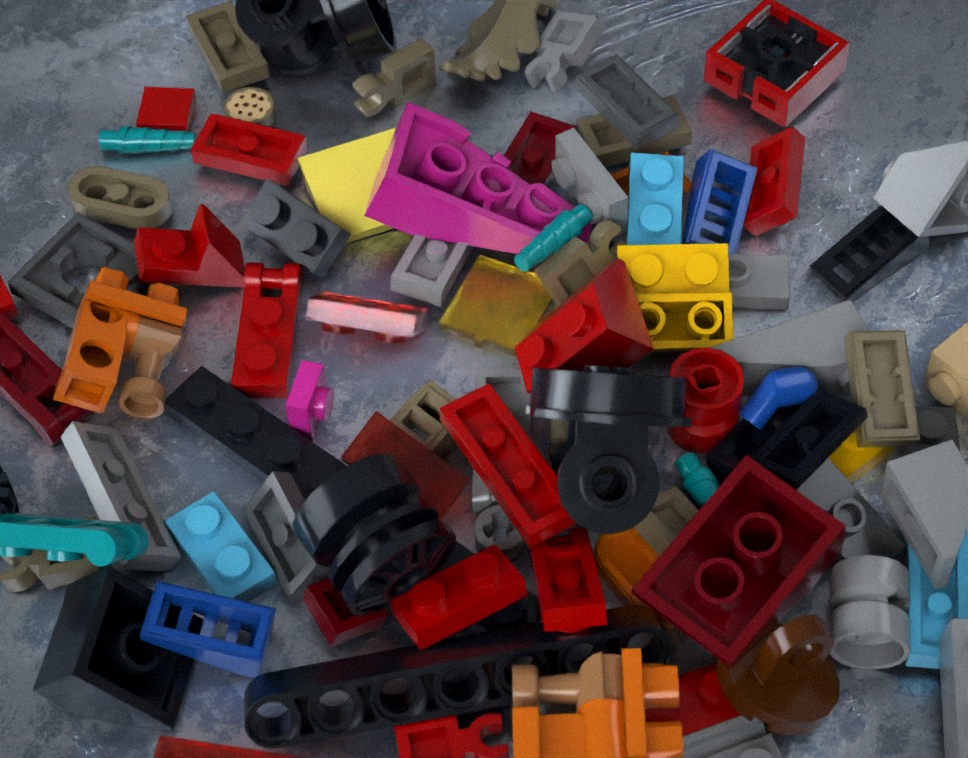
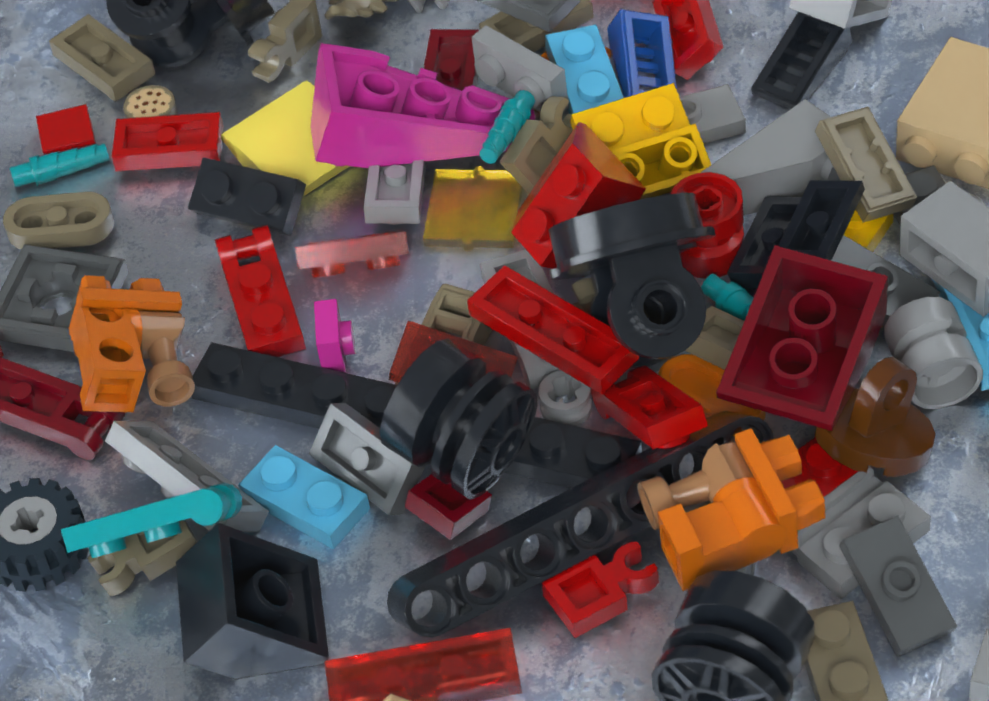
camera: 15 degrees left, 5 degrees down
red slope [133,204,245,288] -> none
blue slope [140,581,276,678] -> none
red plate [390,544,528,651] -> none
blue arm [738,367,818,430] -> none

